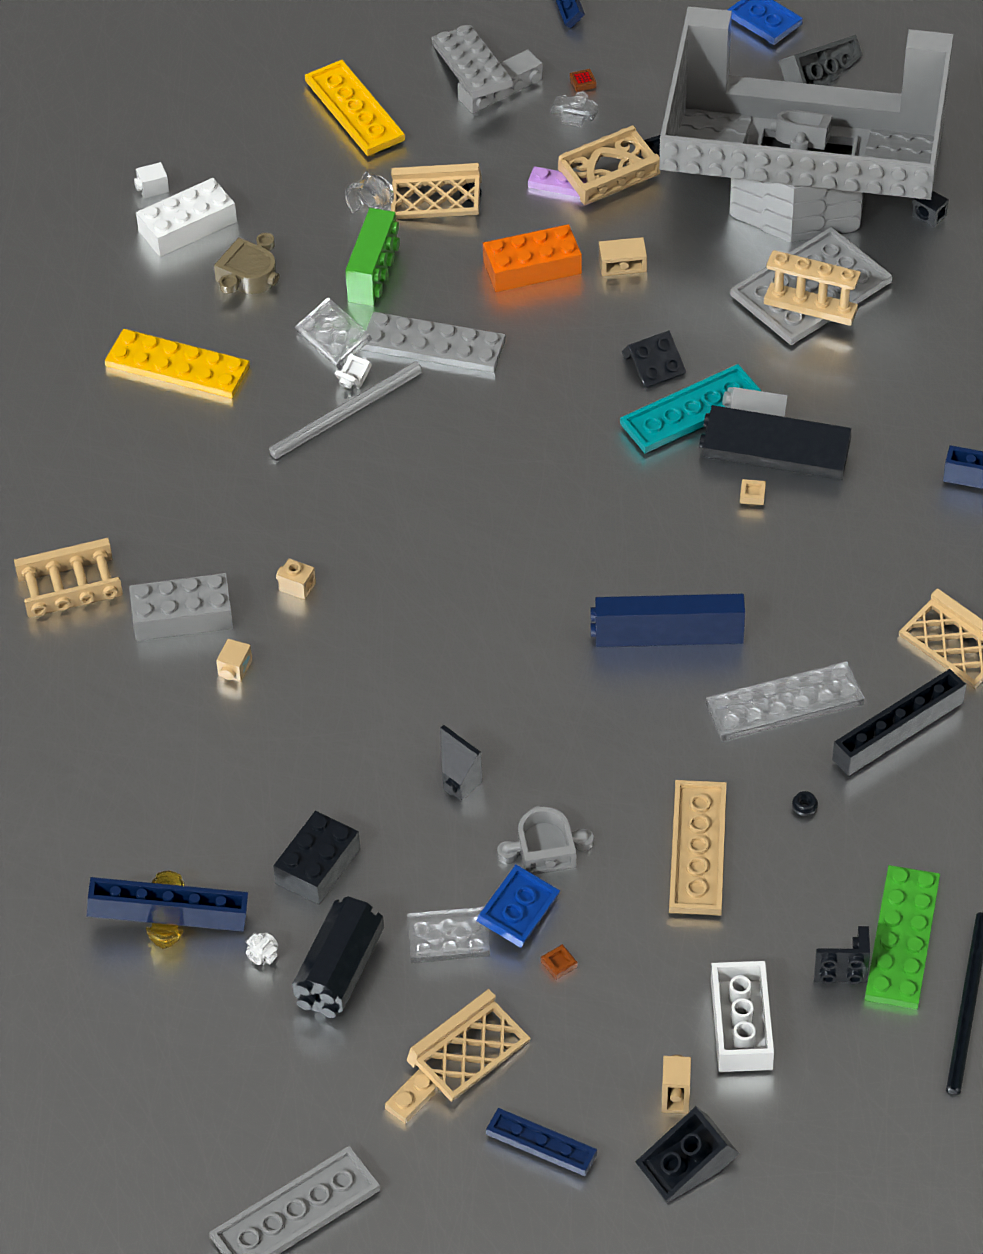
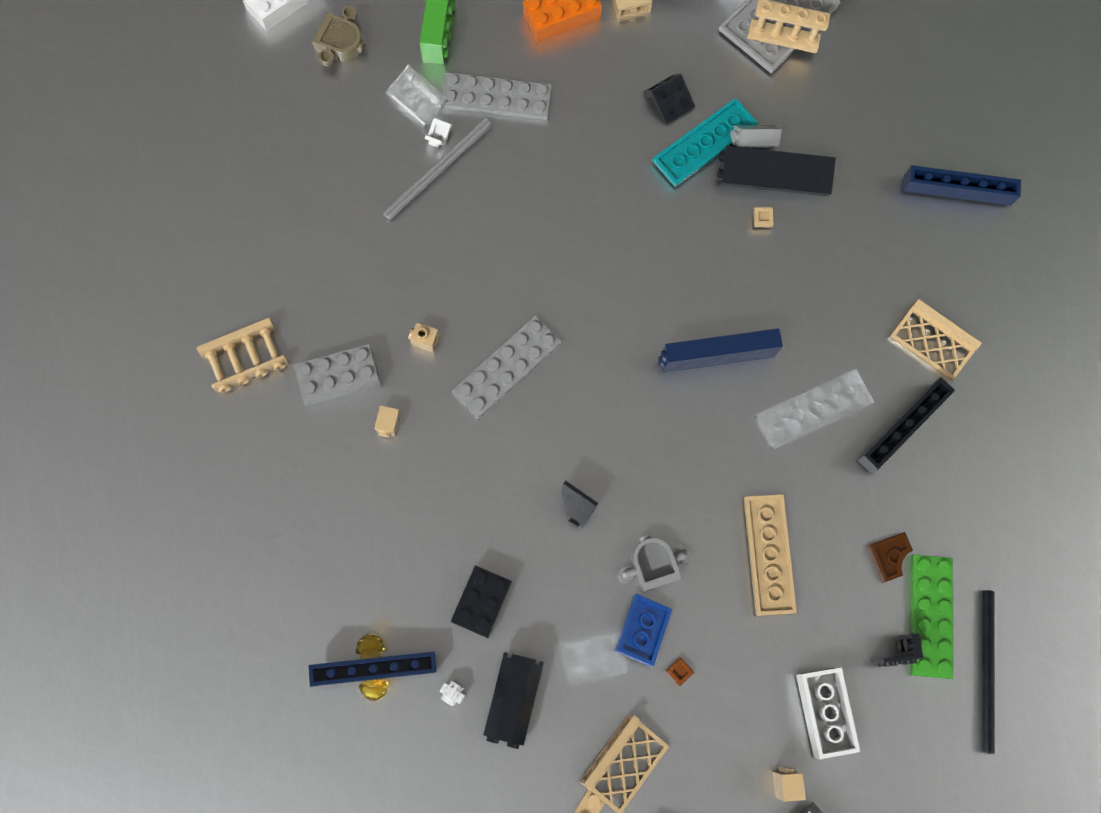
camera: 15 degrees left, 25 degrees up
yellow plate [105,329,250,399] -> none
black plate [792,791,818,816] -> none
none -> light grey plate [452,316,561,419]
none -> reddish brown tile [868,532,913,583]

